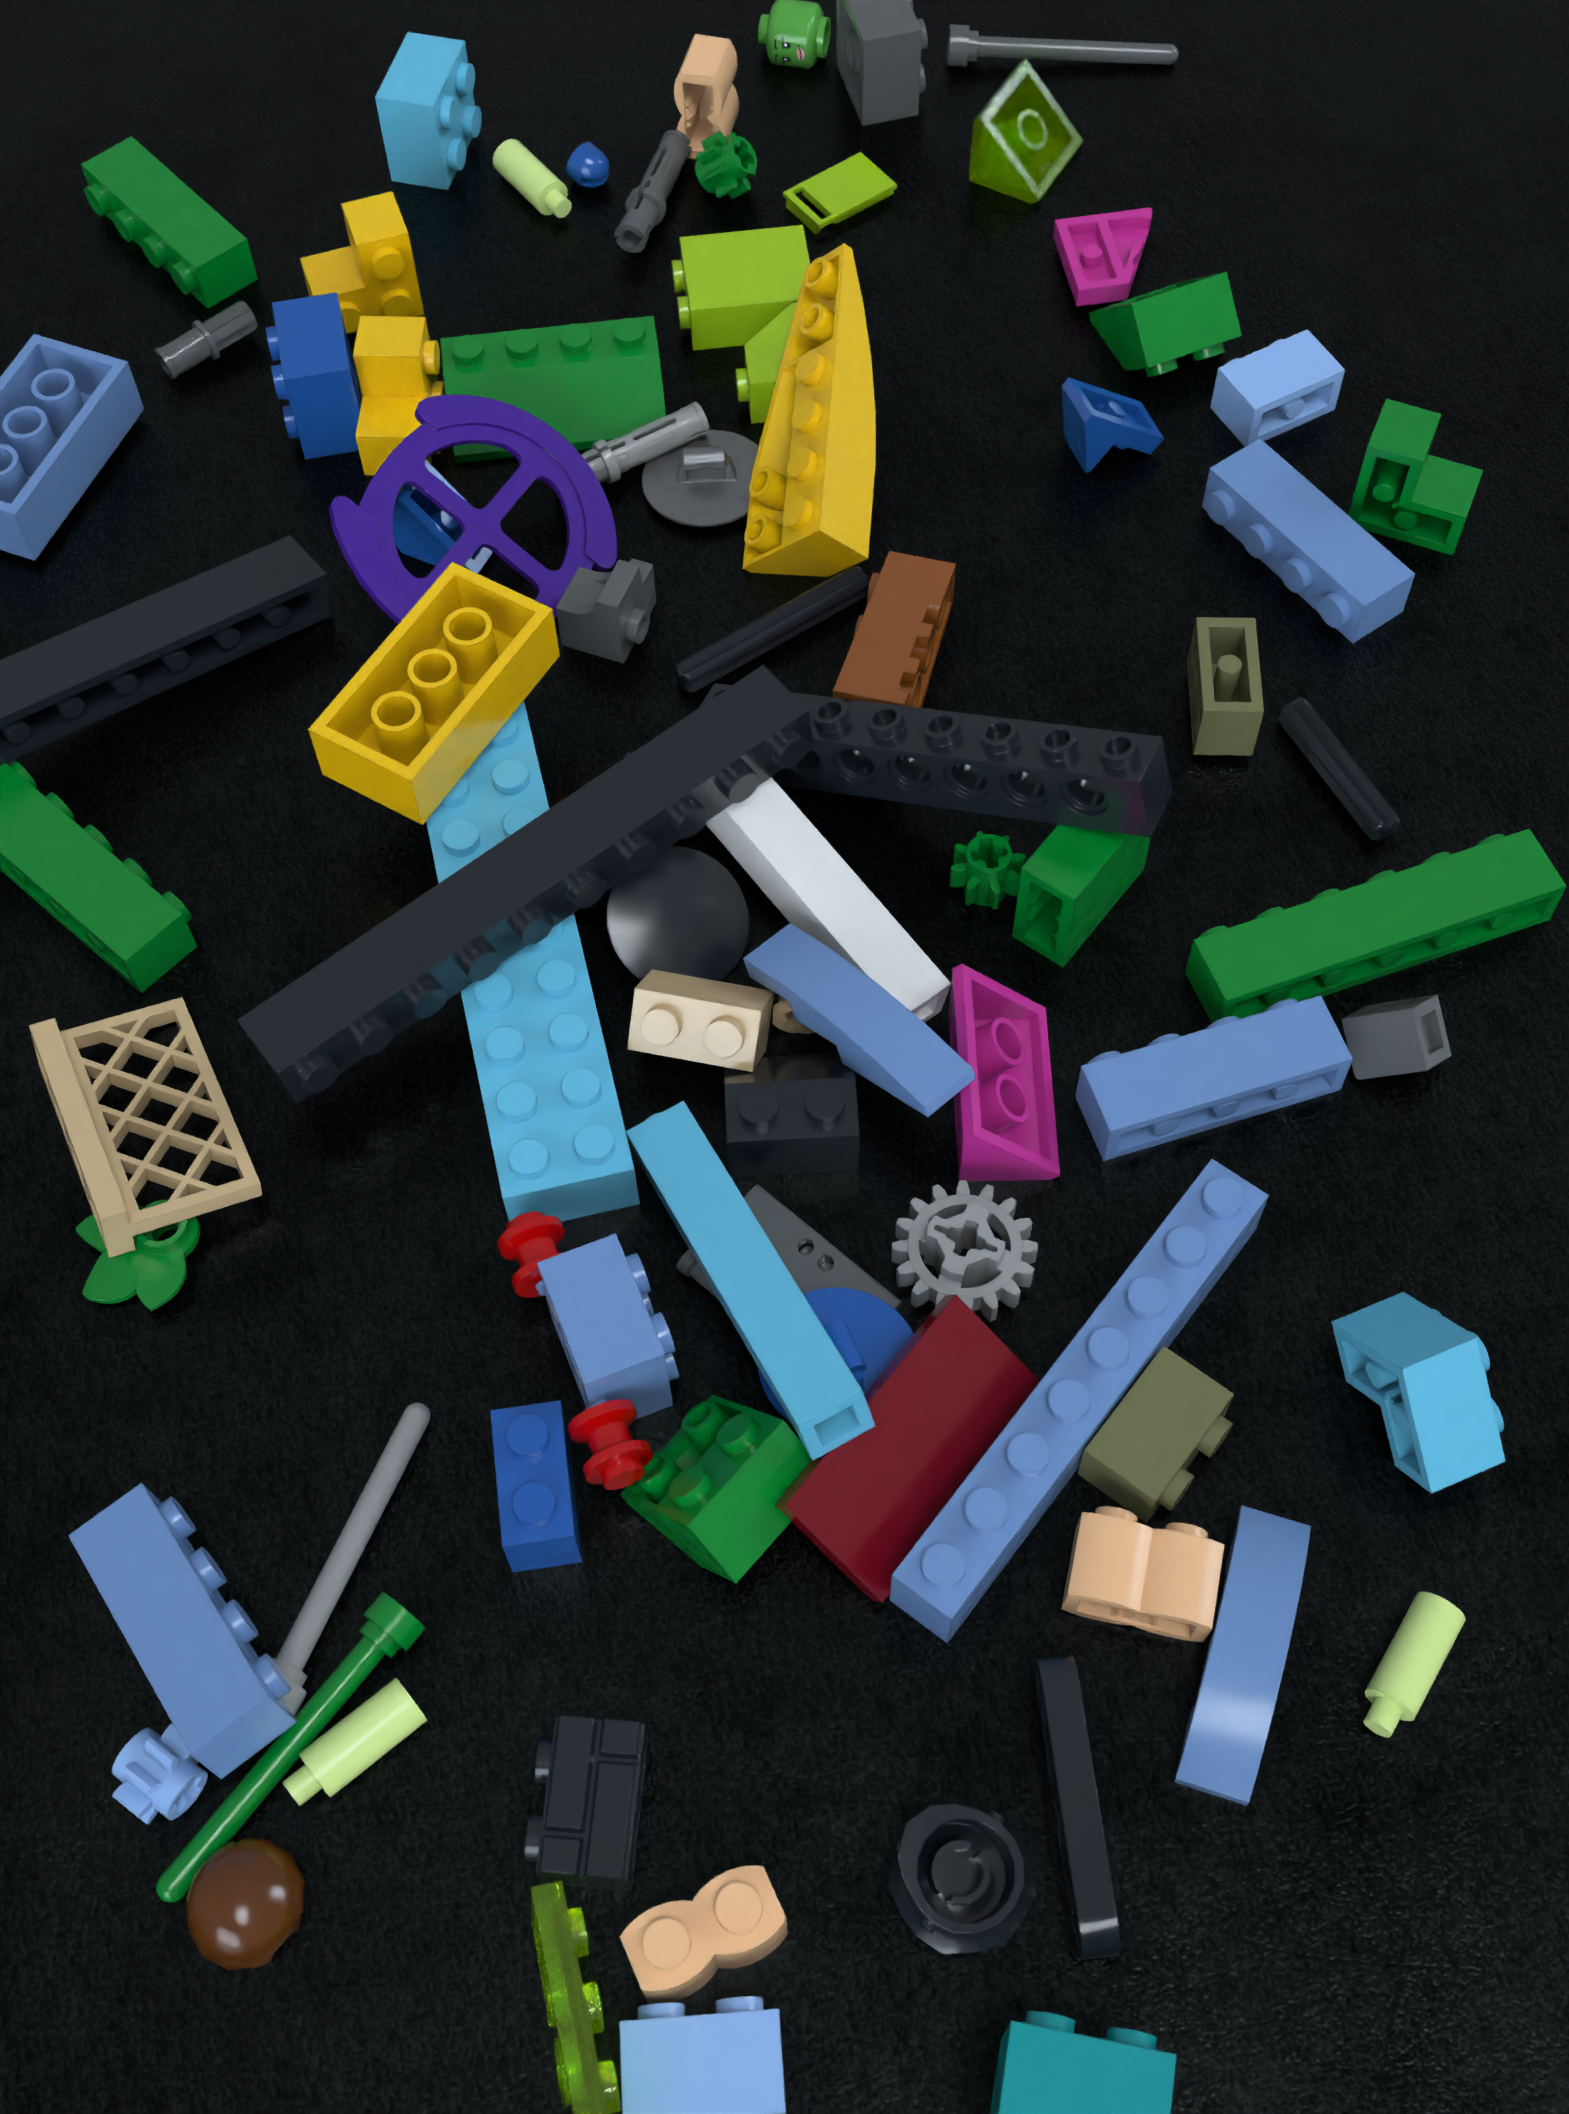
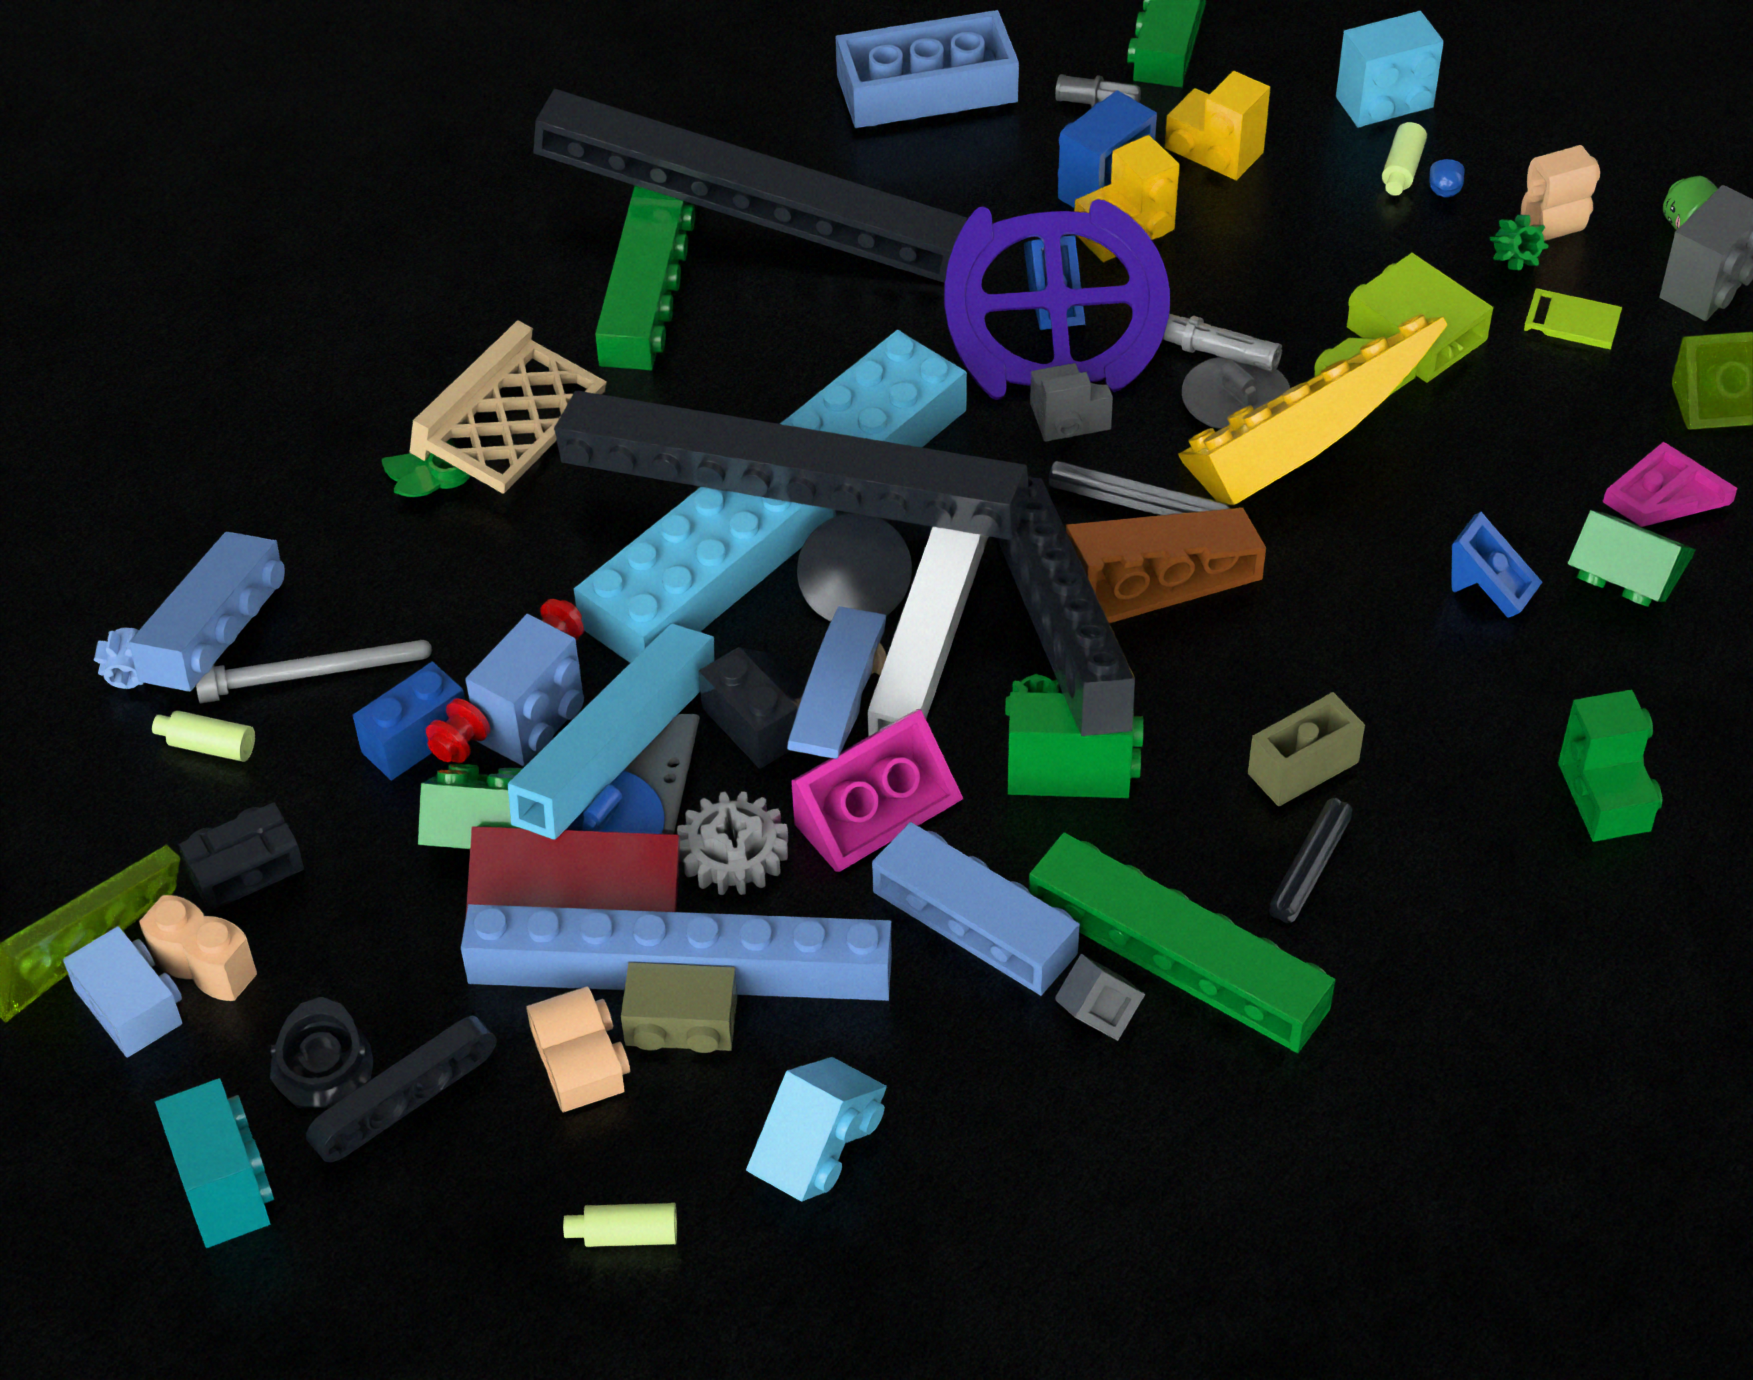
camera: 55 degrees right, 10 degrees down
green piece [156,1592,426,1903] -> none
reddish brown hair [186,1838,305,1970] -> none
yellow brick [308,562,560,825] -> none
green slope [440,316,666,463] -> none
dark grey pin [615,130,692,253] -> none
tan brick [627,969,774,1072] -> none
medium blue slope [1174,1505,1311,1806] -> none
medium blue brick [1202,438,1415,643] -> none
light blue brick [1210,329,1345,447] -> none

